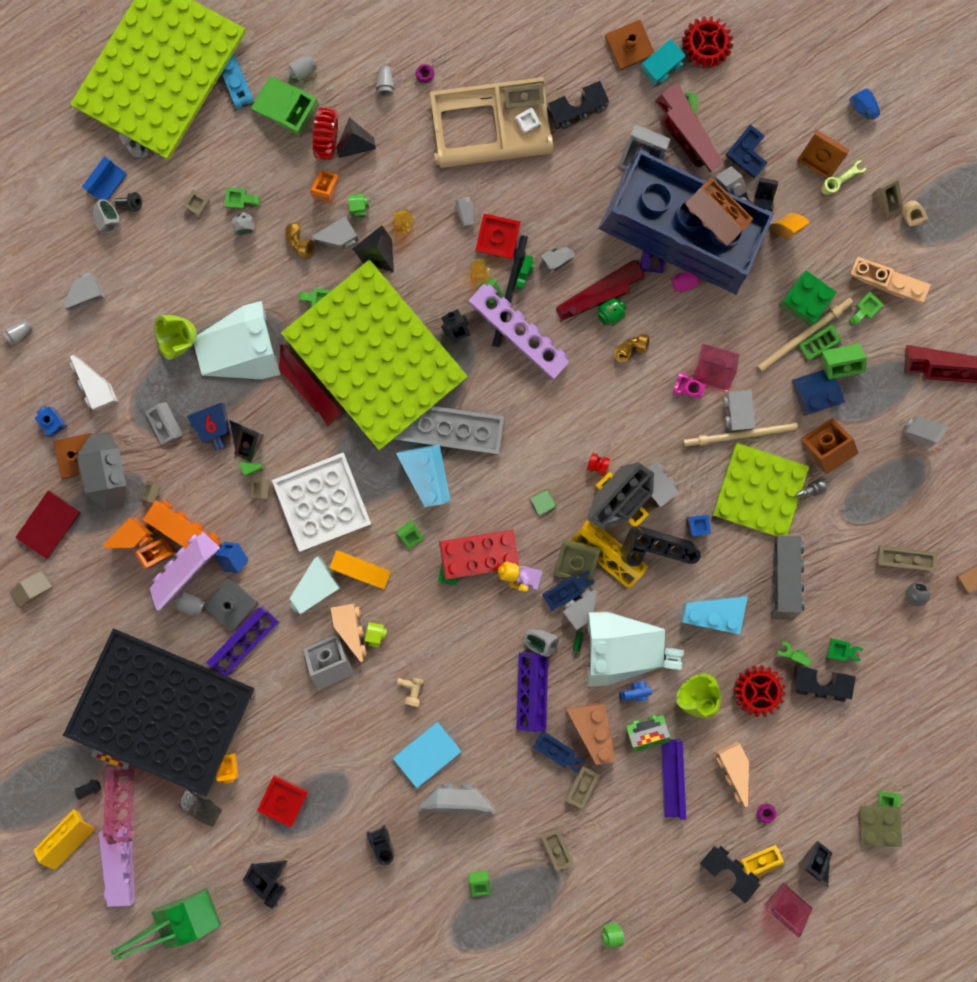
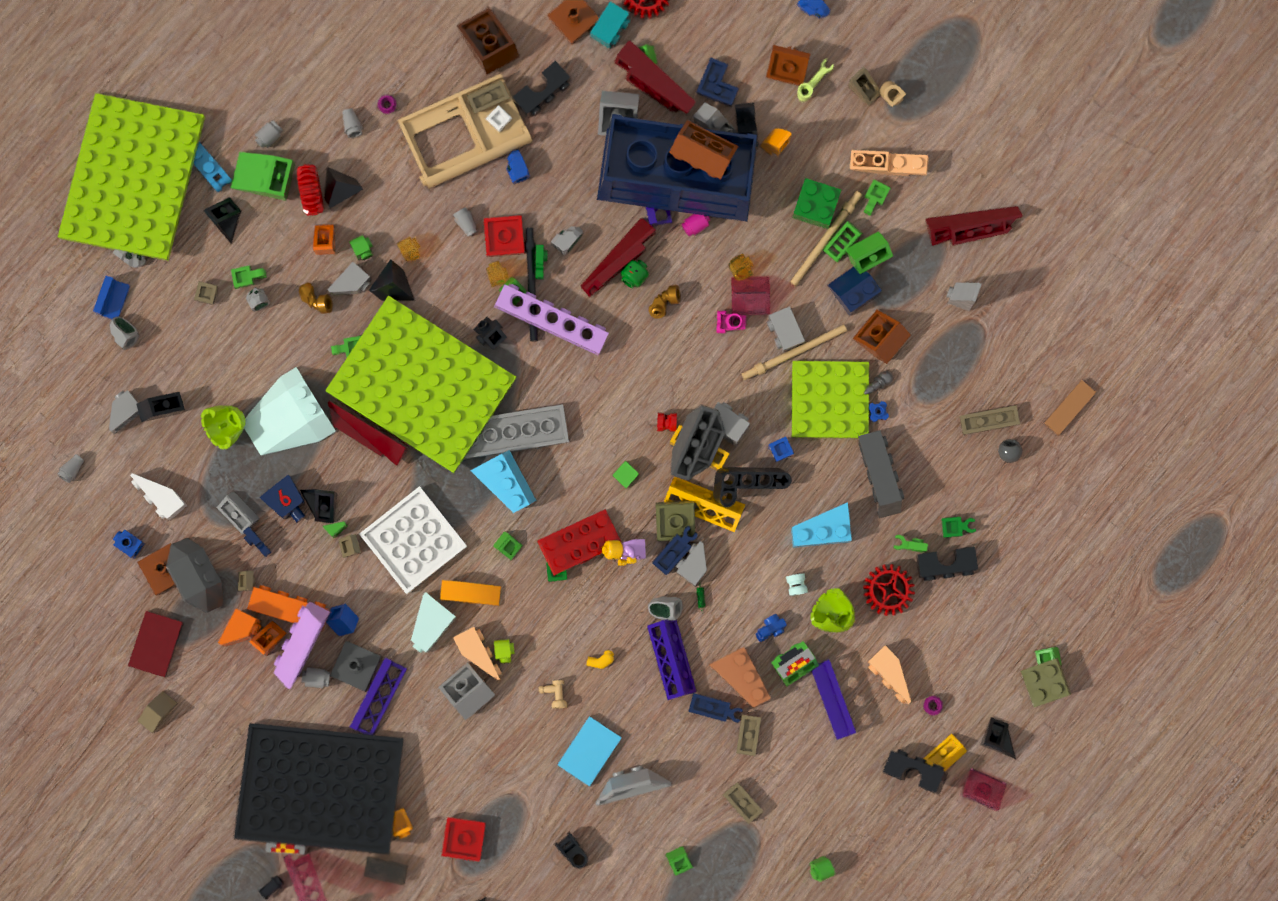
camera: 15 degrees left, 5 degrees down
pearl dark grey plate [115,192,142,212] -> none
light aqua wedge [587,612,665,687] -> none
none -> black brick [136,392,185,422]
none -> black slope [204,197,242,245]
none -> dark blue plate [243,526,272,557]
none -> reddish brown slope [457,8,520,75]
none -> blue rock [506,150,530,184]
none -> yellow arm [586,650,614,669]
none -> clear yellow plate [728,254,754,281]
none -> blue plate [869,401,889,422]

